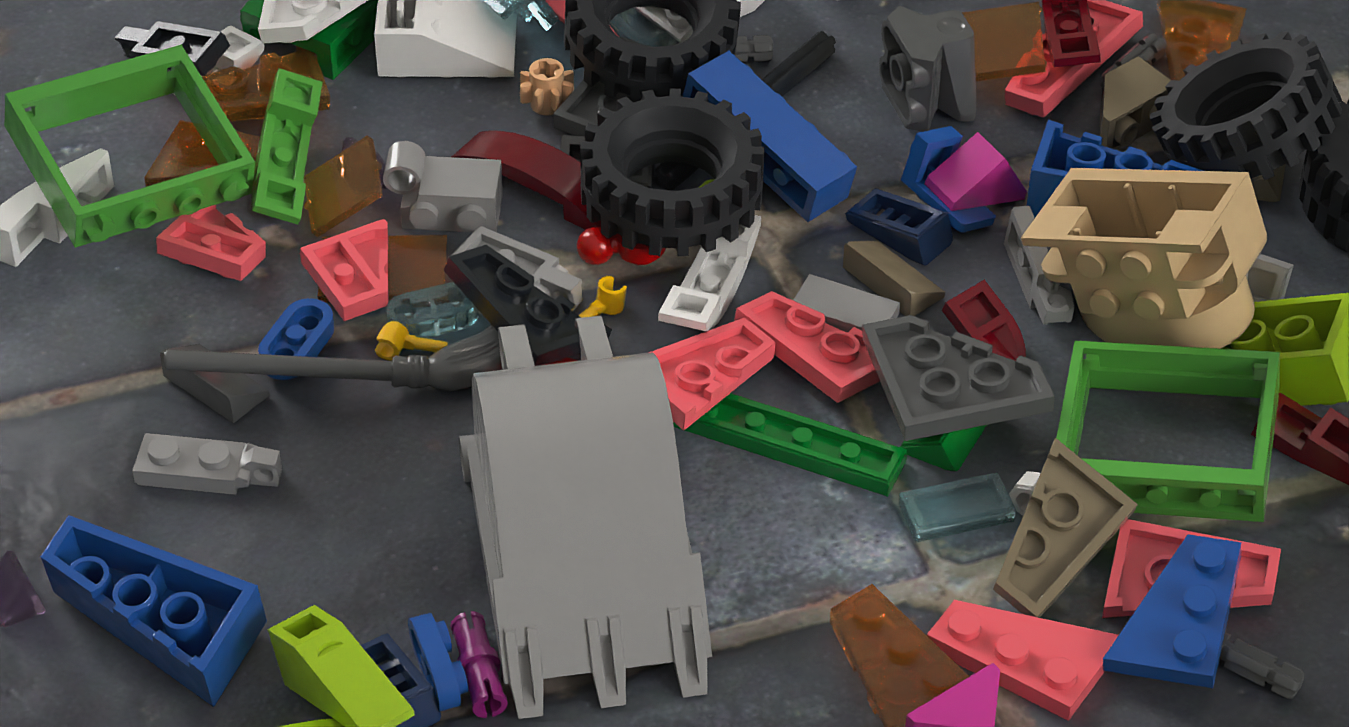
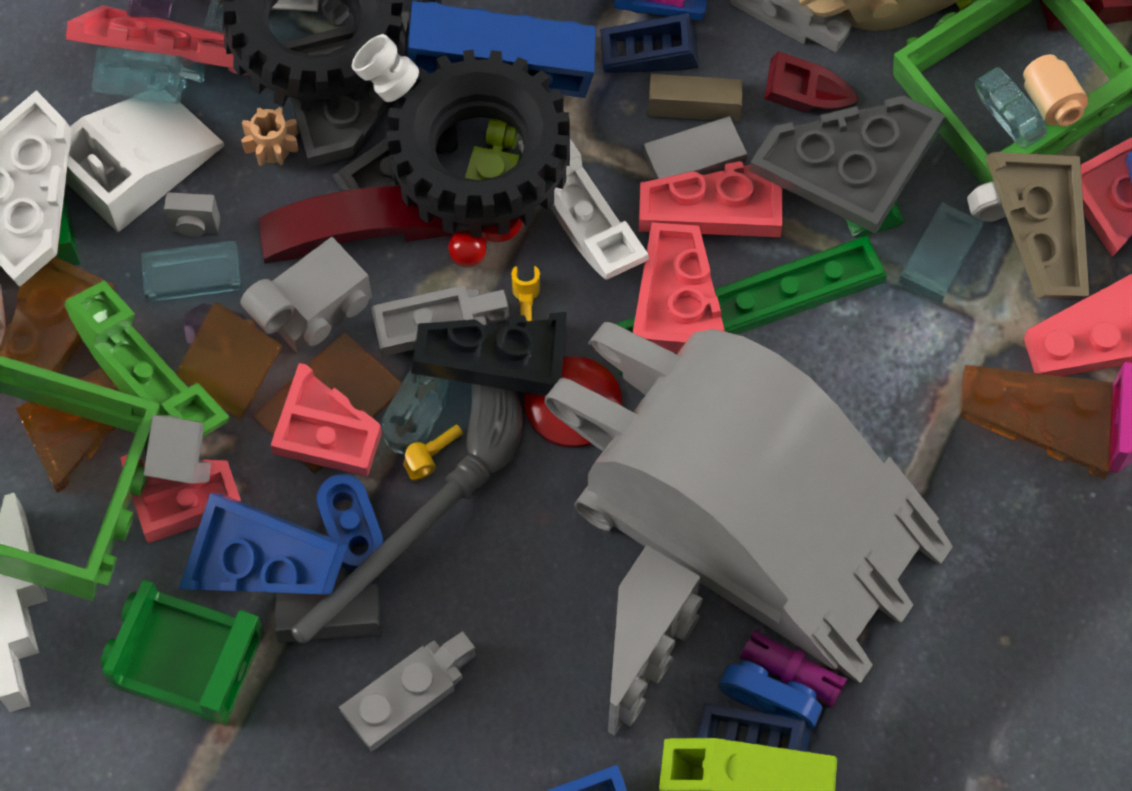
camera: 45 degrees left, 20 degrees up
none -> green panel [100,579,265,726]
none -> clear light blue tile [141,240,242,302]
none -> light grey panel [143,415,212,484]
none -> light grey plate [164,192,221,237]
none -> blue wing [179,493,348,594]
none -> white wheel [352,34,419,102]
none -> light grey slope [608,545,703,736]
none -> clear light blue beam [975,67,1047,149]
none -> light nougat brick [1023,54,1089,126]

